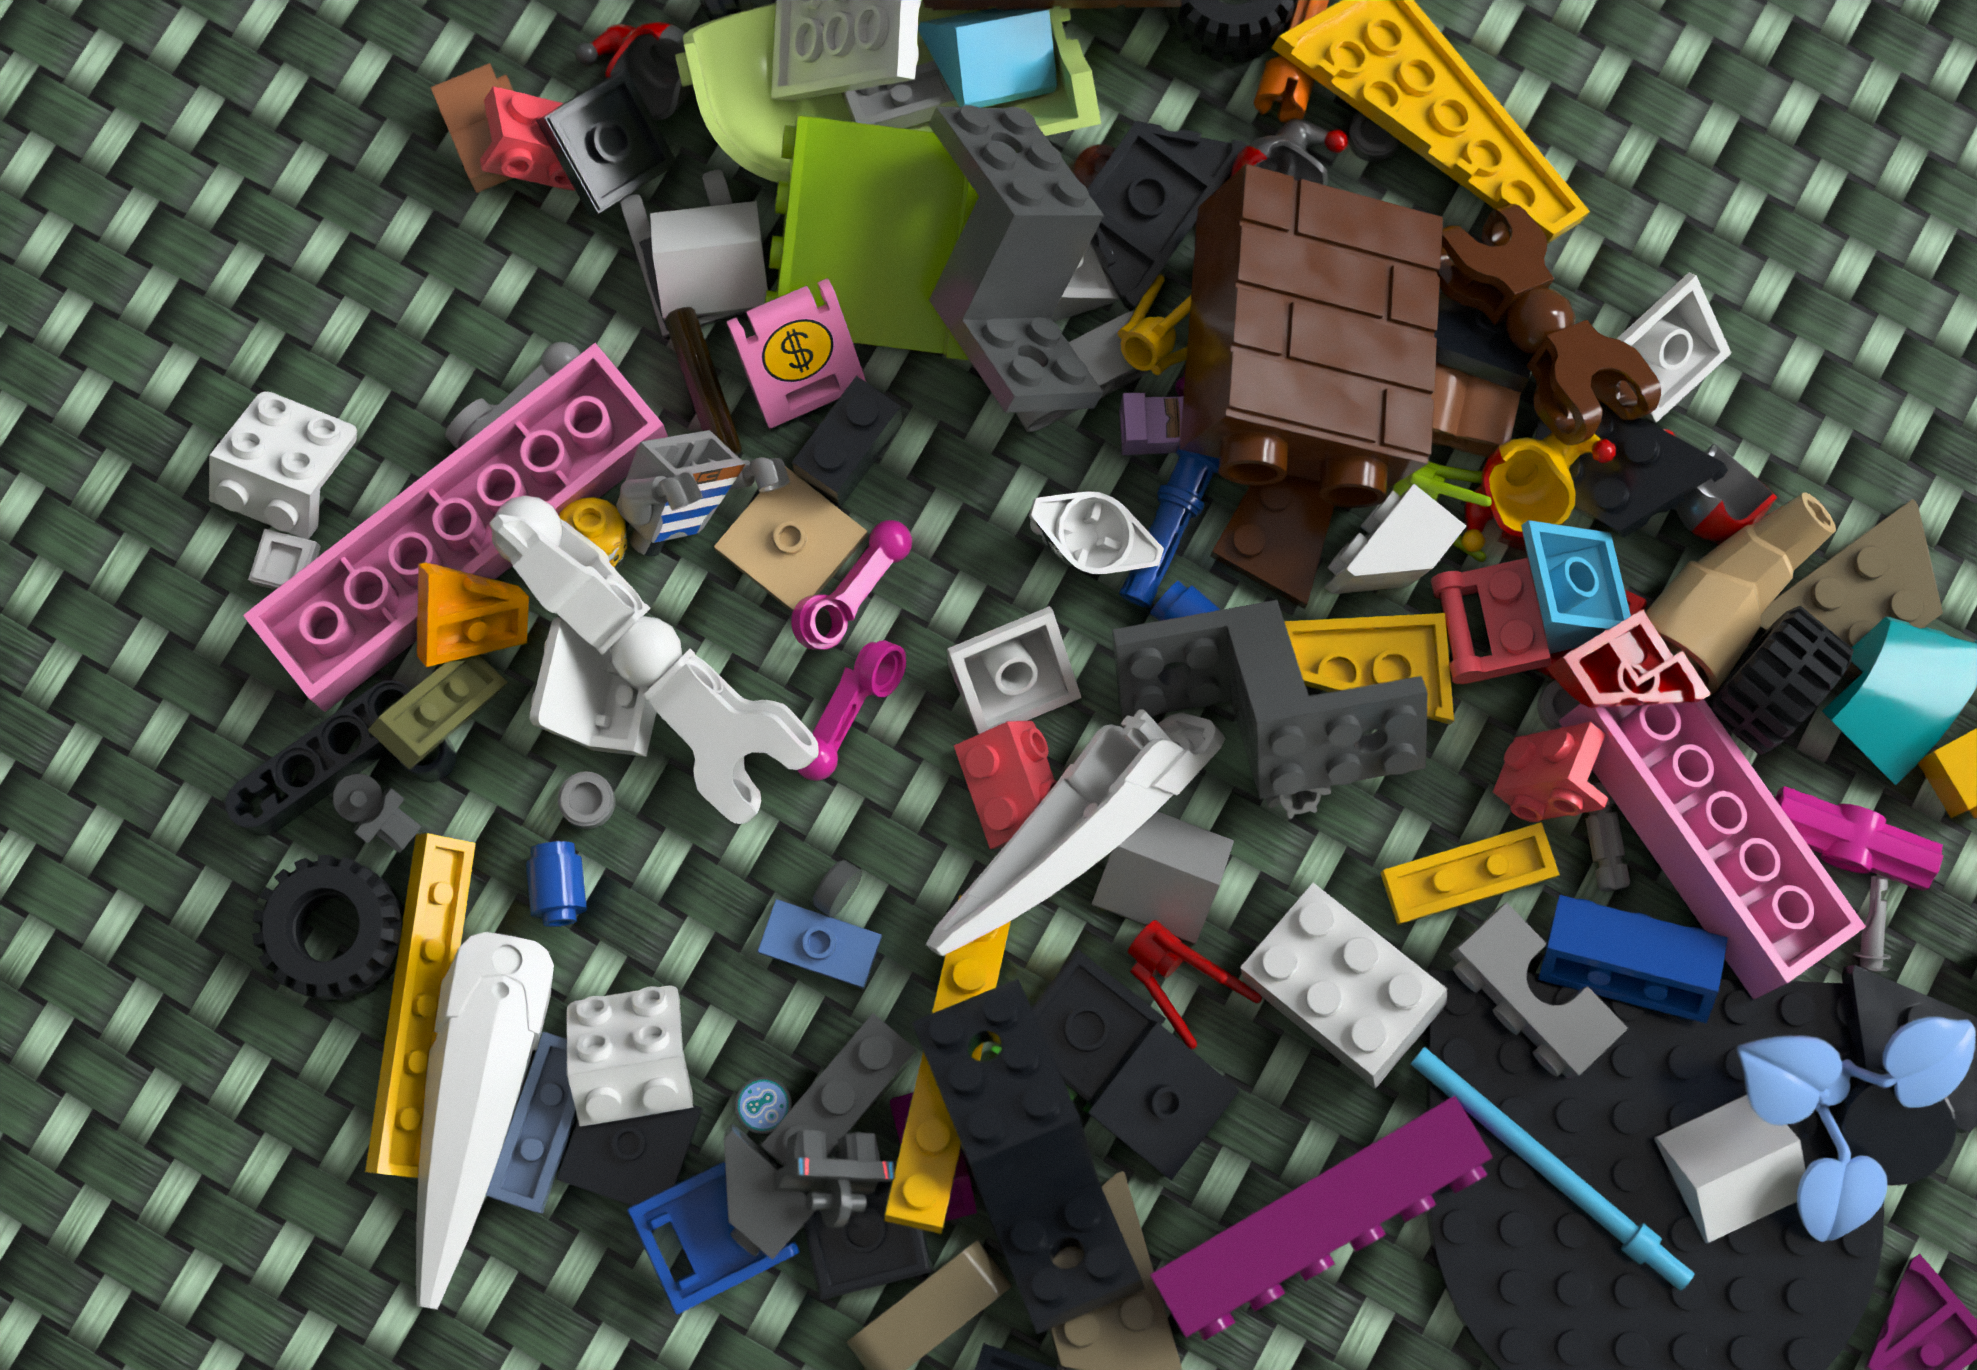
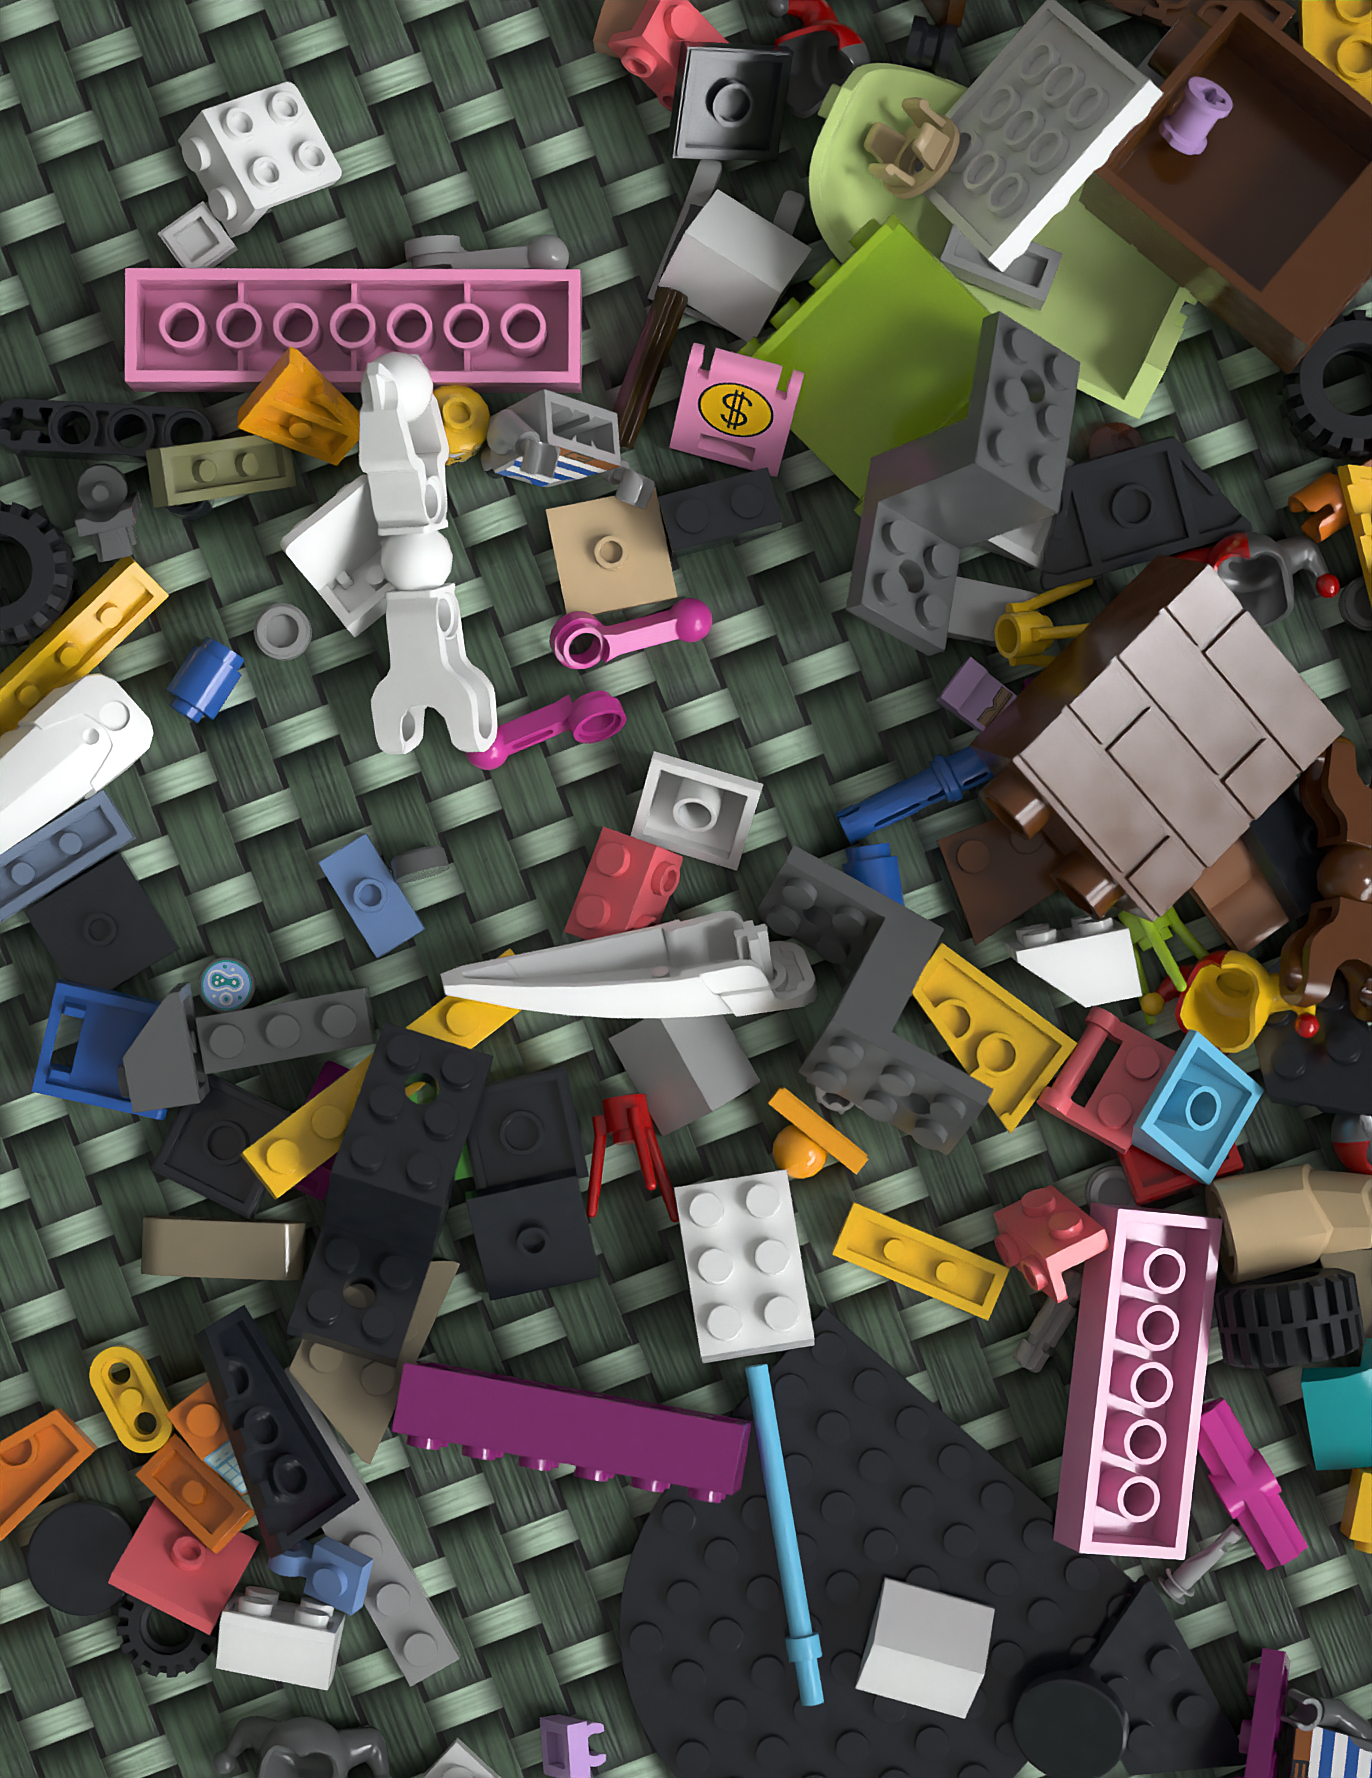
camera: 40 degrees right, 10 degrees up
white bracket [567,986,693,1127] -> none
dark grey hips [774,1130,895,1228] -> none
medium azure slope [918,8,1057,108] -> none
white hat [1029,491,1164,574] -> none
light grey arch [1449,902,1628,1079] -> none
blue brick [1538,895,1728,1023] -> none
slope [1547,609,1711,708] -> none
light blue plant [1737,1017,1975,1242] -> none
none -> light orange tile [766,1086,868,1179]
none -> tan piece [863,97,960,199]

